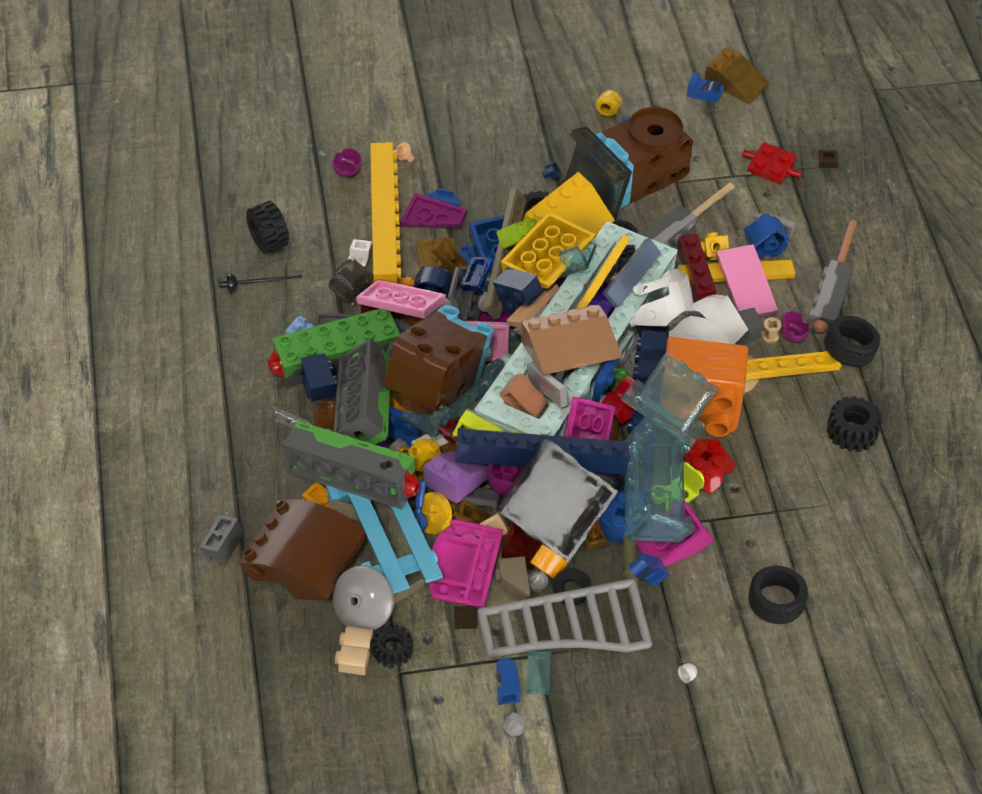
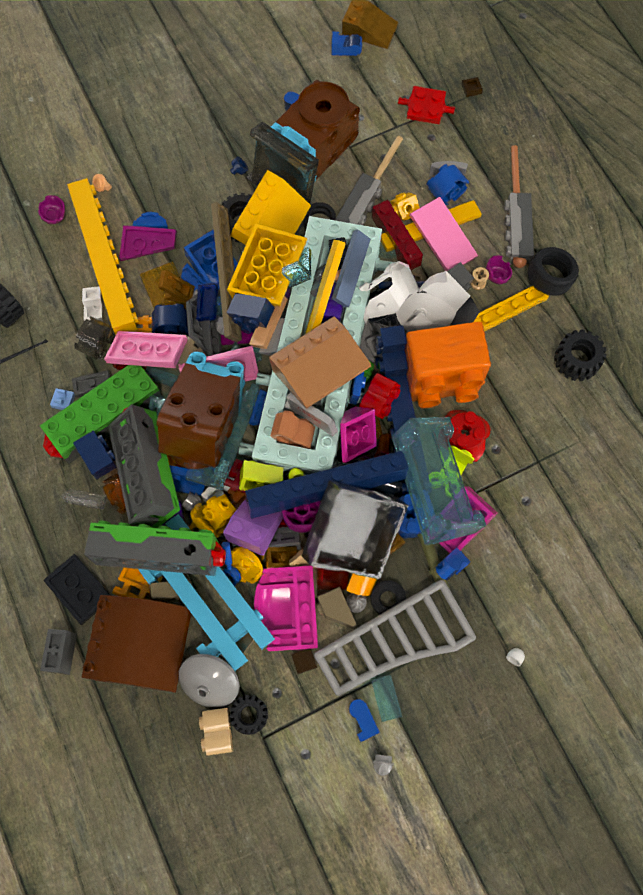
camera: 15 degrees left, 20 degrees up
lime brick [497,218,537,249] -> none
yellow head [596,90,622,117] -> none
clear light blue windscreen [621,353,718,447] -> none
black tyre [748,565,808,625] -> none
none -> black tile [43,554,111,625]

